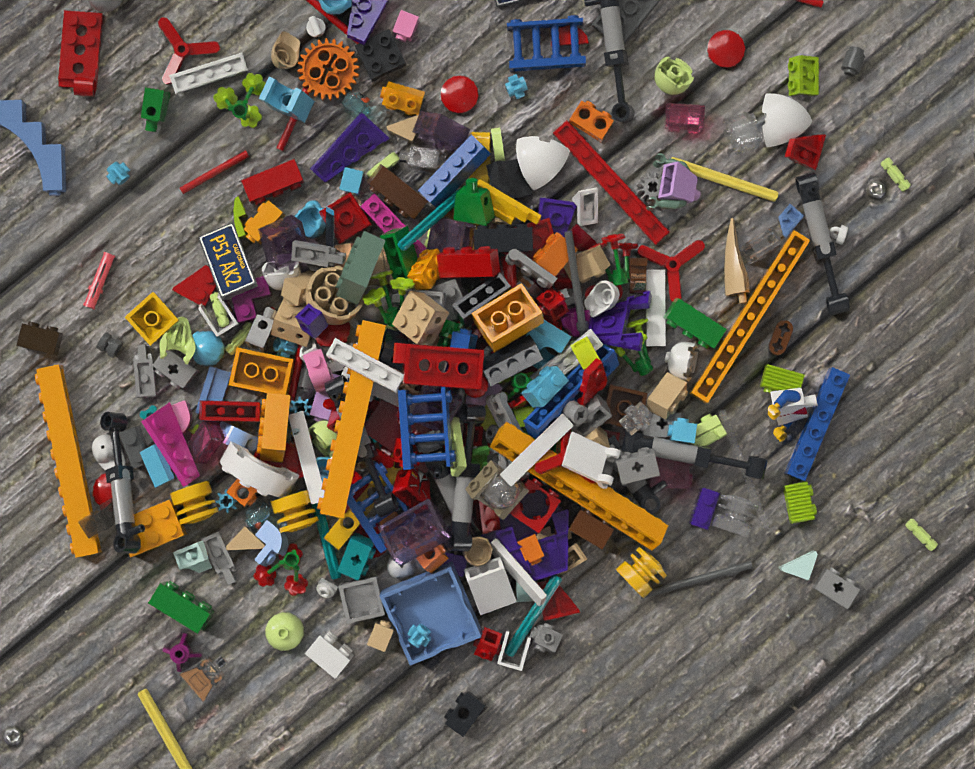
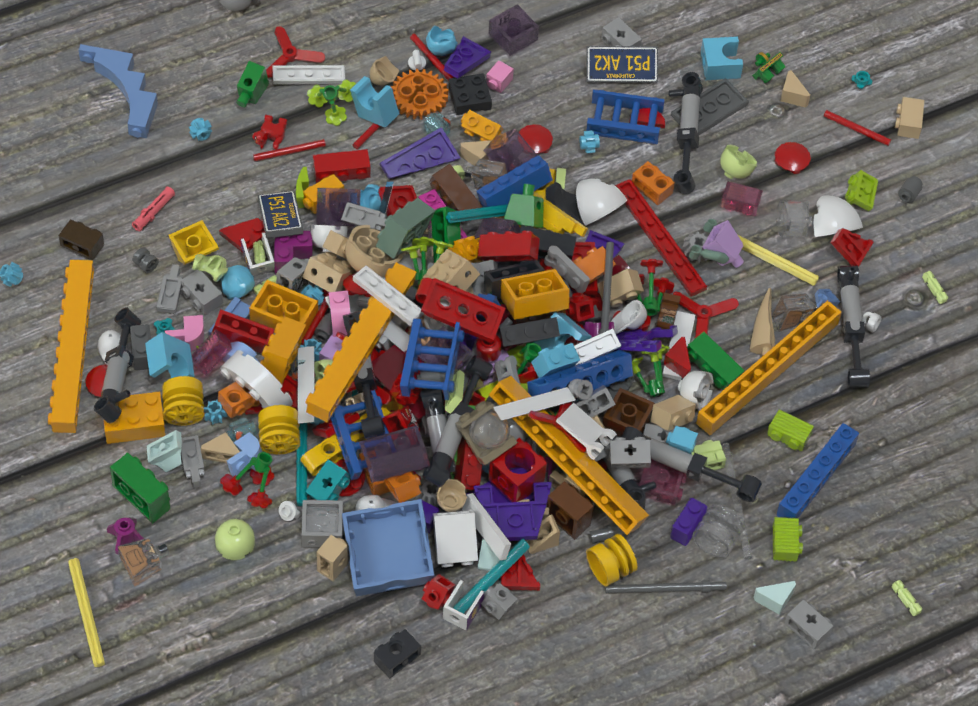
camera: 10 degrees right, 30 degrees down
red hinge [58,10,103,97] -> none
clear smoke brick [78,498,115,539] -> none
dark pink wing [141,402,200,487] -> none
dark purple brick [295,303,328,339] -> none
white brick [305,631,354,678] -> none
medium azure panel [340,167,364,196] -> none
medium azure gear [407,624,431,648] -> none
orange window [517,534,544,565] -> none
neon yellow brick [570,336,600,370] -> none
white slope [572,187,598,226] -> none
red wing [577,358,608,406] -> none
clear brick [619,401,654,436] -> none
reddish brown beam [768,320,793,356] -> none
torso [768,388,818,442] -> none
none -> red animal [252,114,287,149]
none -> red slope [664,337,691,378]

